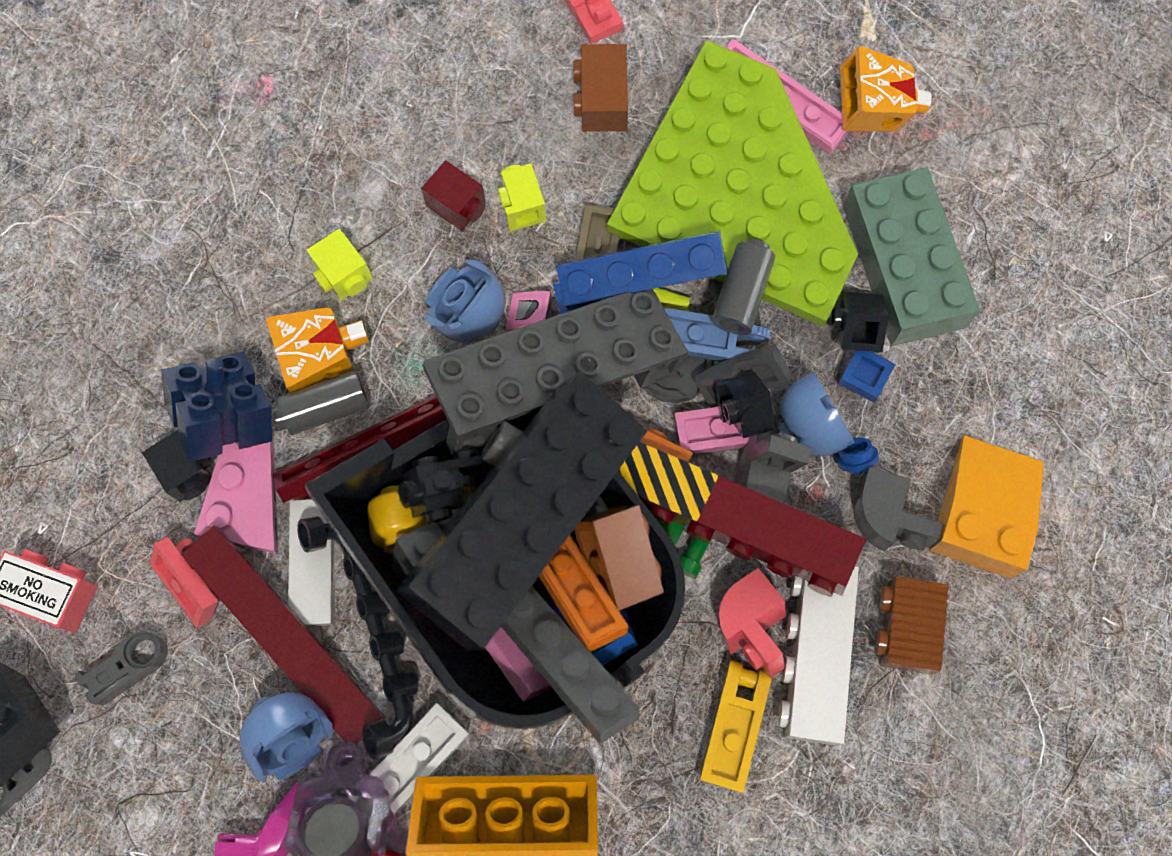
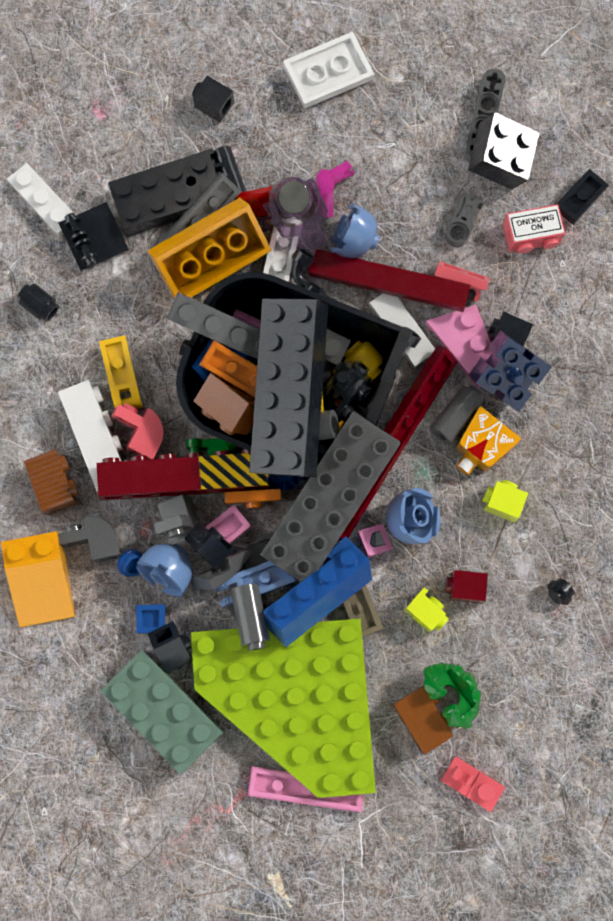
camera: 145 degrees right, 5 degrees up
light orange torso [840,46,931,132] -> none
none -> green piece [423,662,481,729]
none -> black plate [547,578,574,605]

